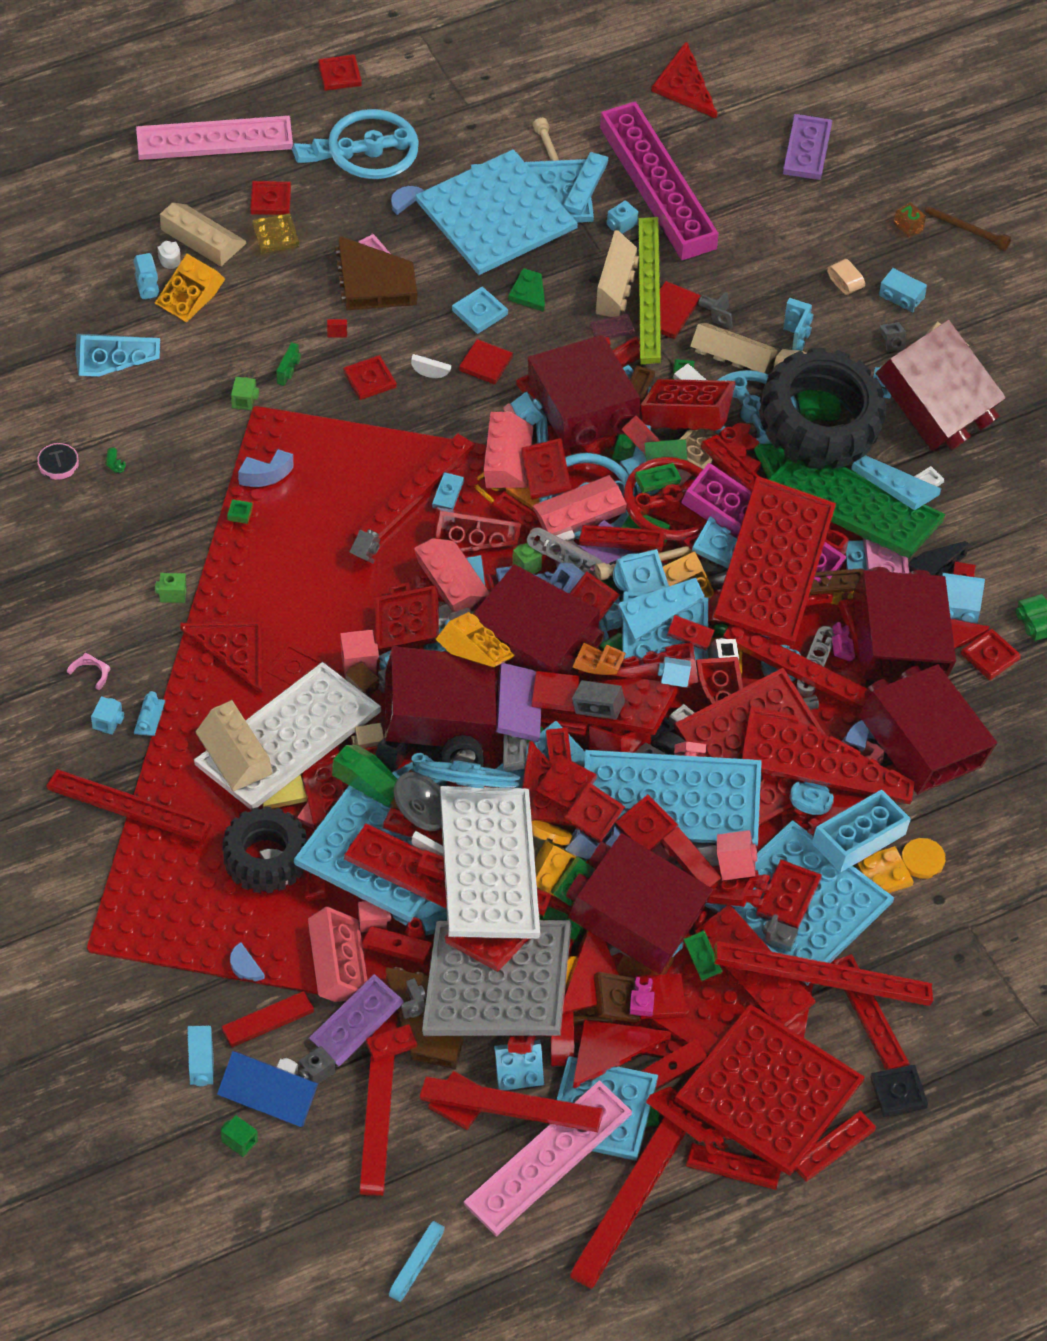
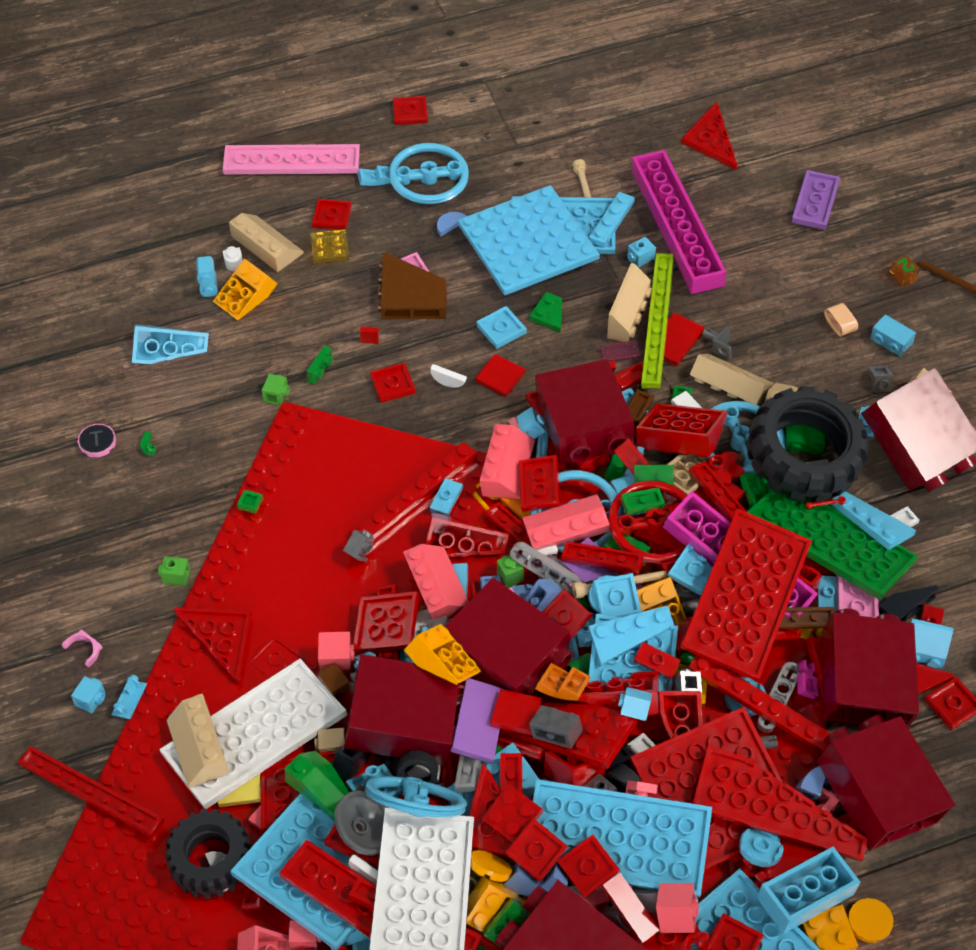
camera: 10 degrees right, 0 degrees up
medium blue brick [238,449,293,487] -> none
medium azure bracket [784,298,814,351] -> none
none -> red hinge [805,496,846,509]

